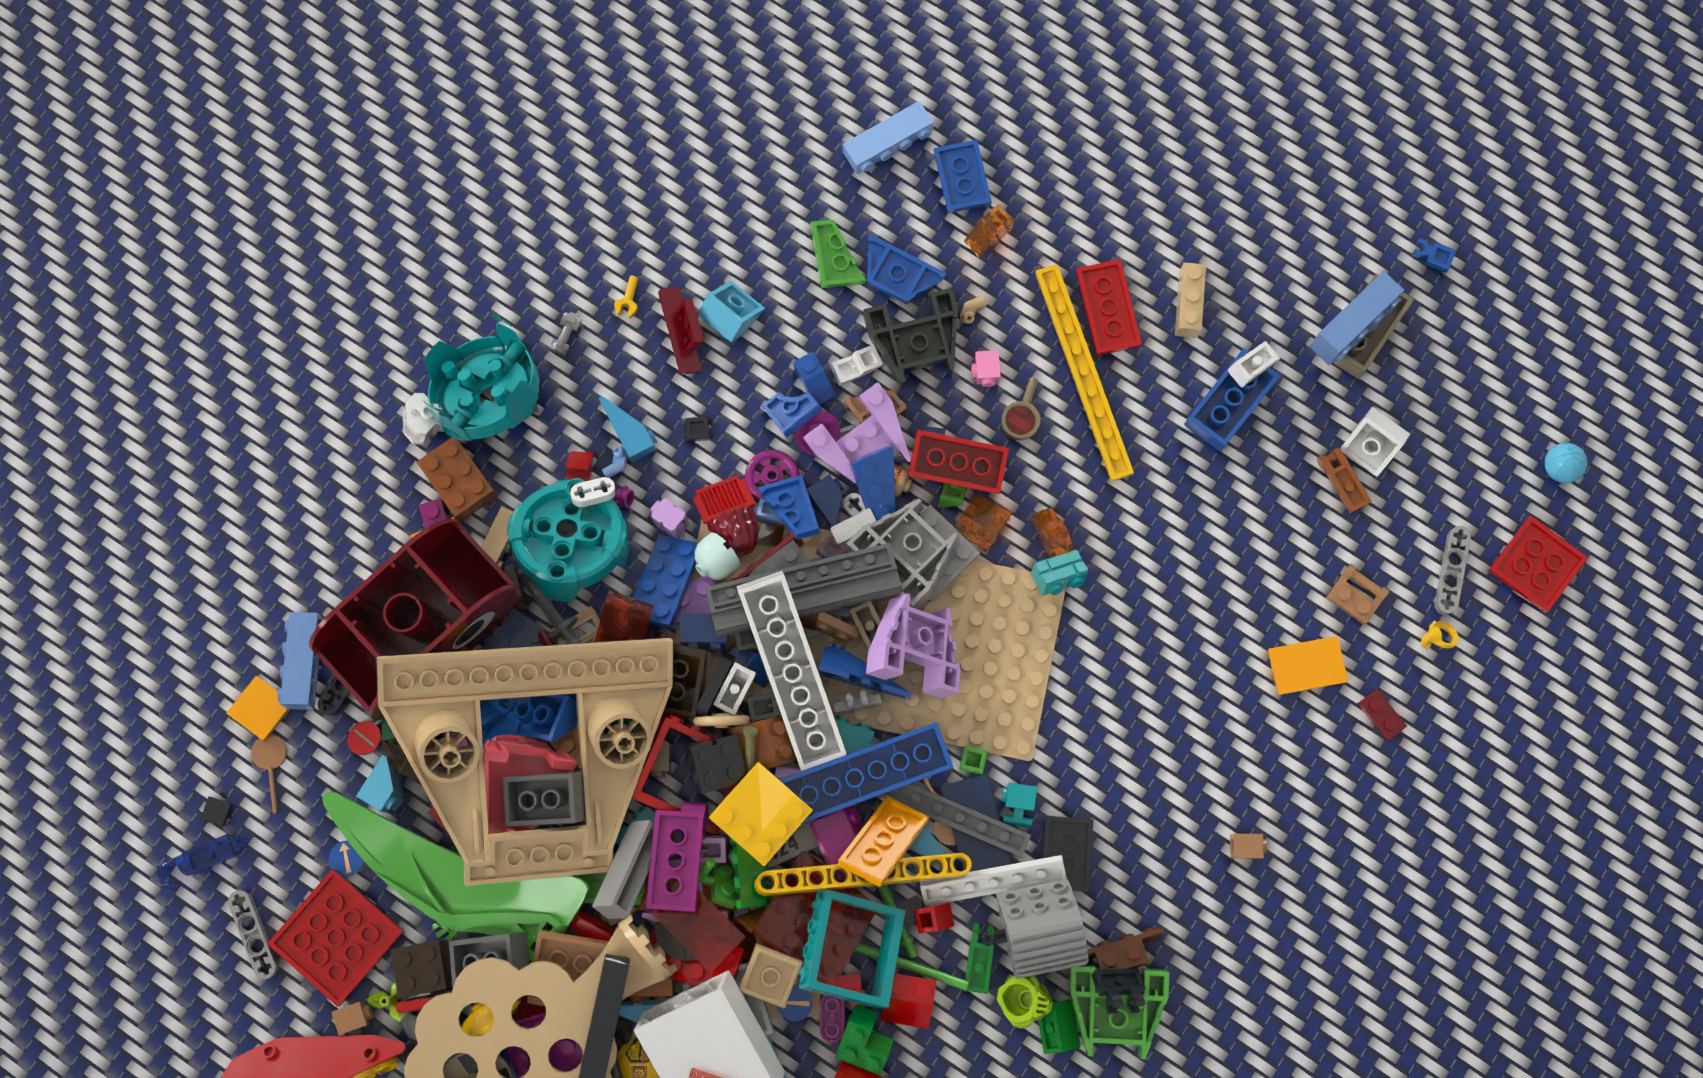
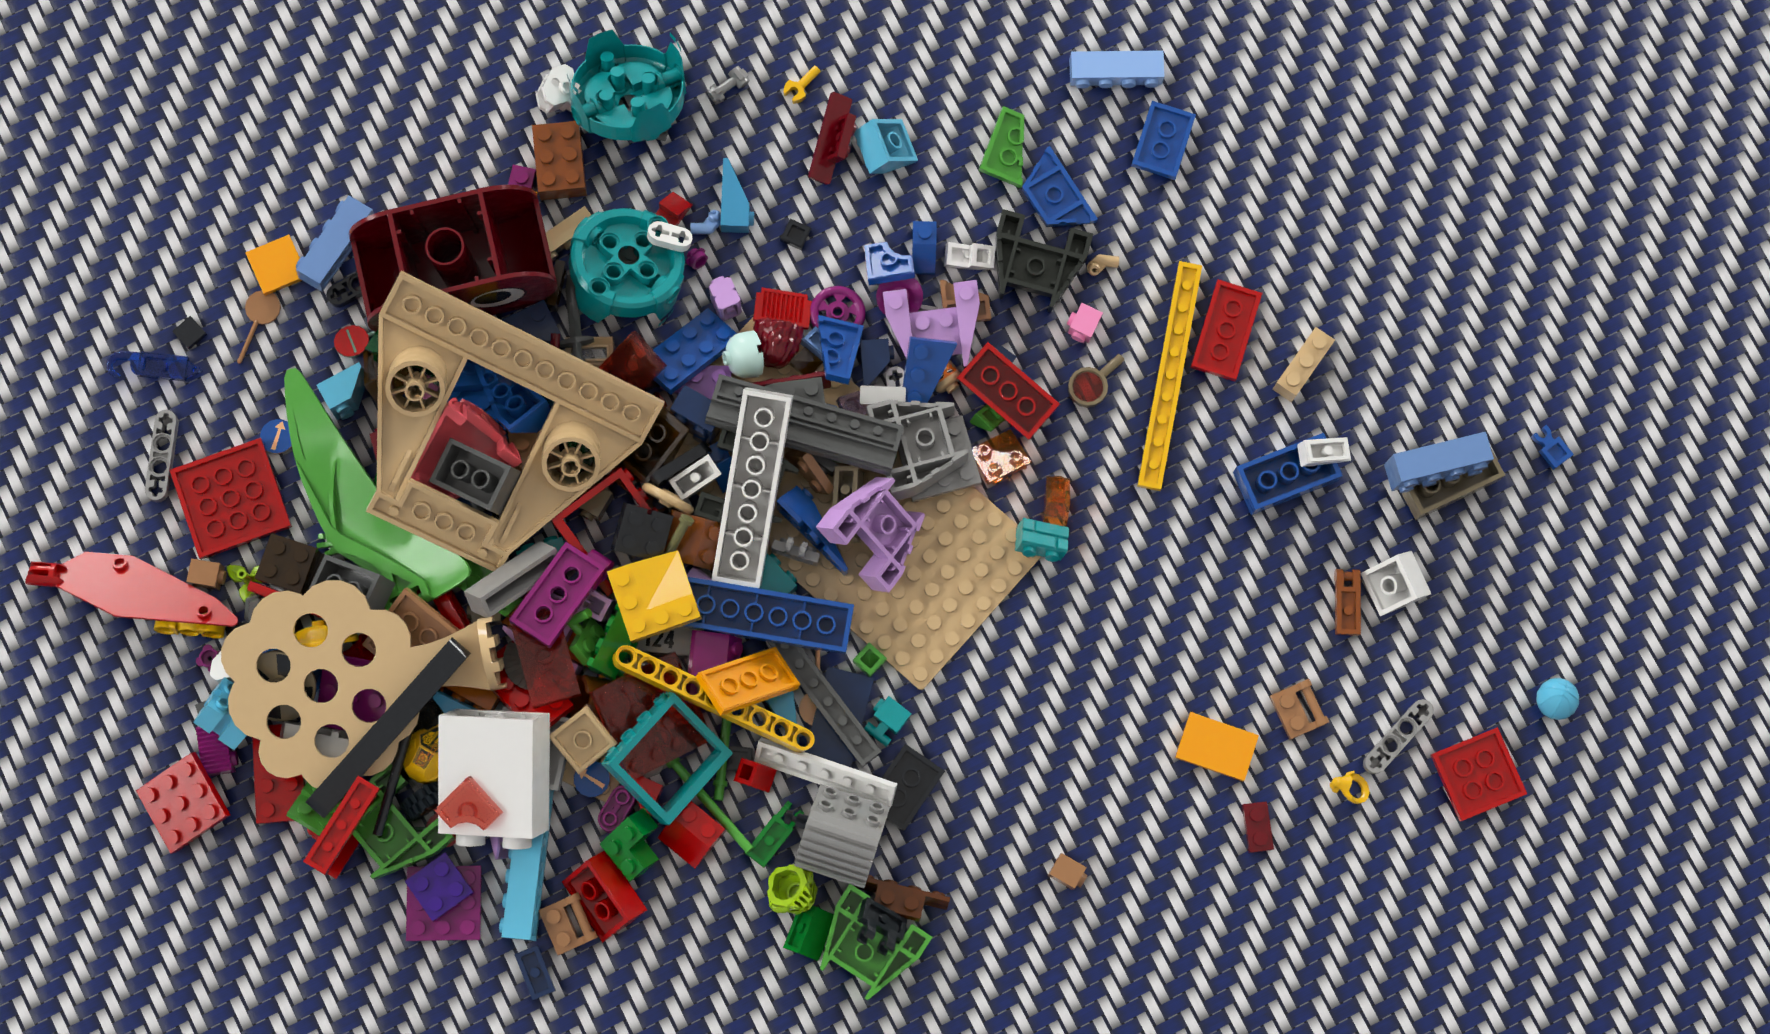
camera: 20 degrees right, 0 degrees up
clear orange slope [964,204,1014,257] -> none

